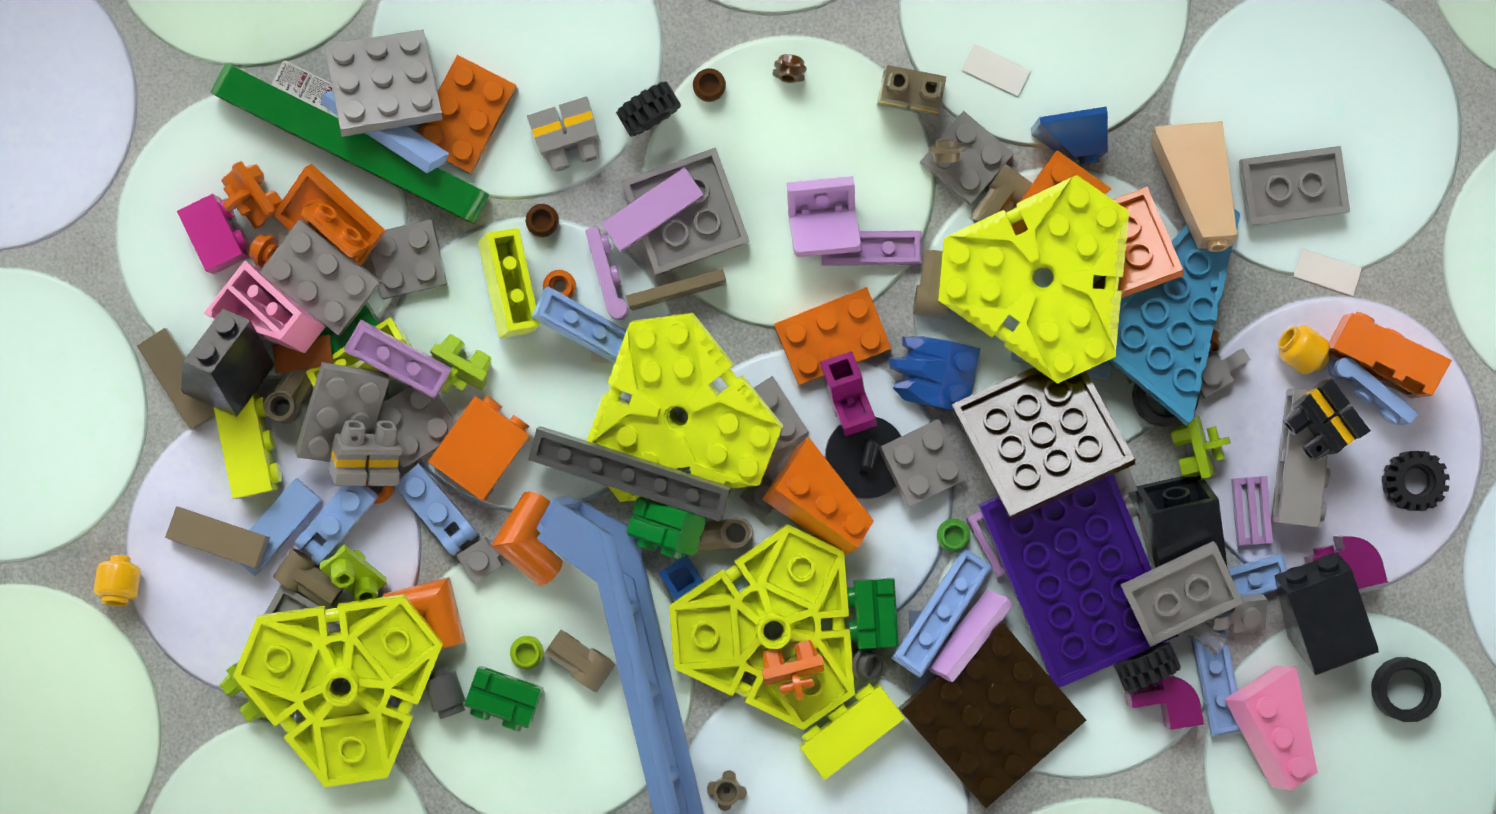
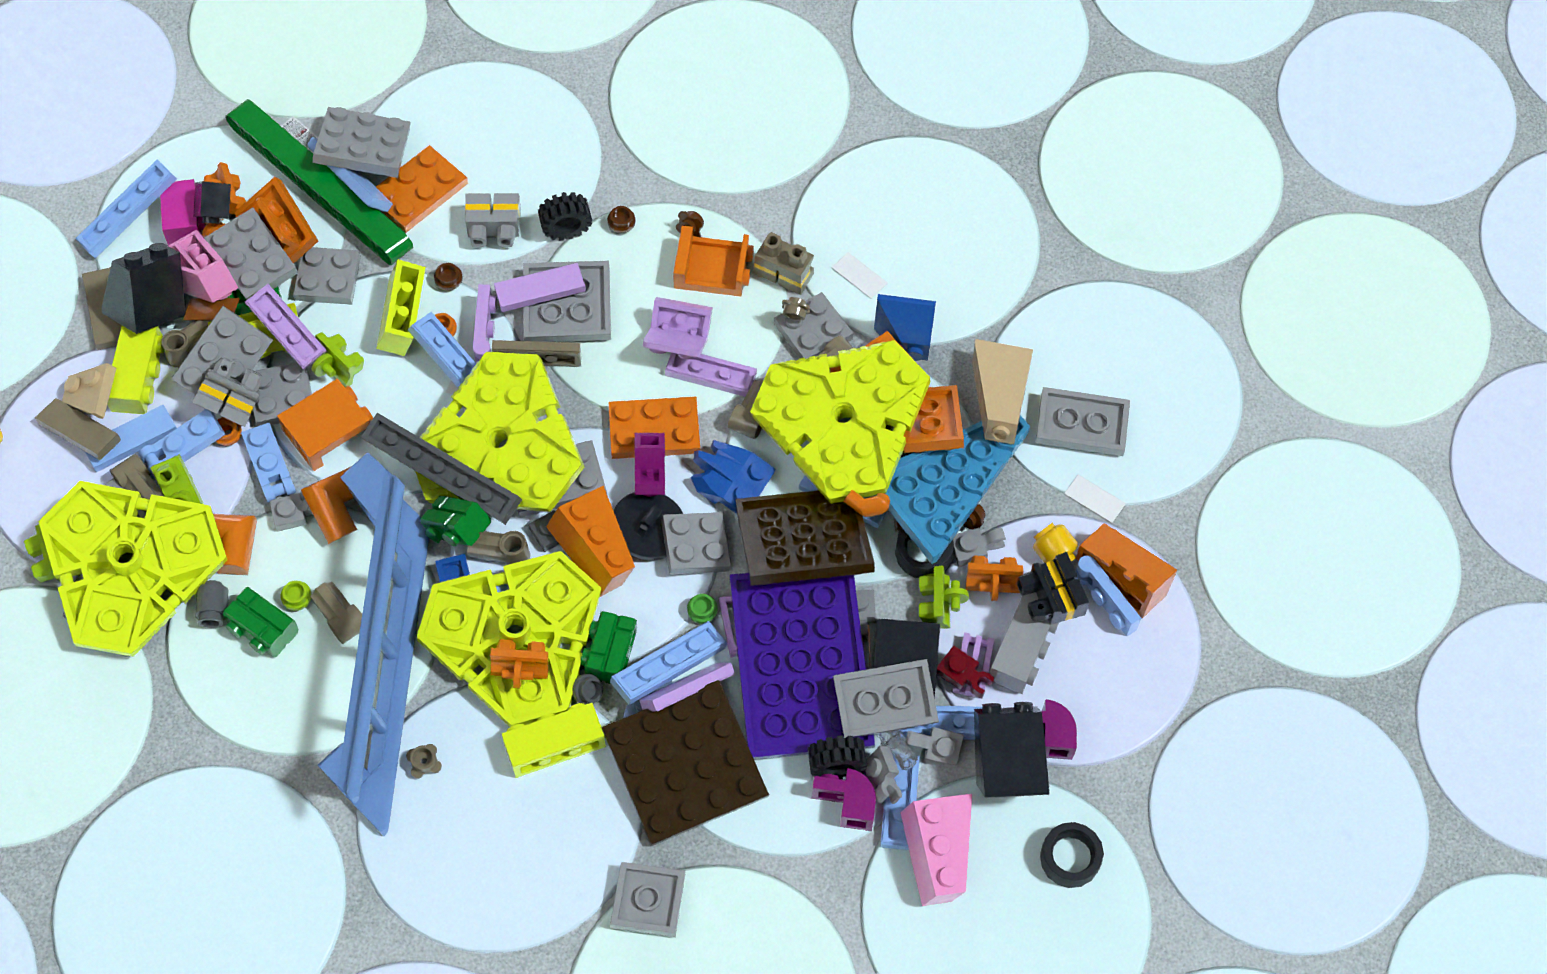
camera: 15 degrees right, 25 degrees down
black tyre [1382,451,1450,511] -> none
none -> tan wing [62,363,116,419]
none -> light blue tile [75,159,177,258]
none -> black brick [193,181,231,224]
none -> orange panel [673,226,754,297]
none -> orange arm [843,489,890,517]
none -> light grey plate [865,745,902,804]
none -> dark red plate [937,645,994,698]
none -> orange hips [965,555,1024,601]

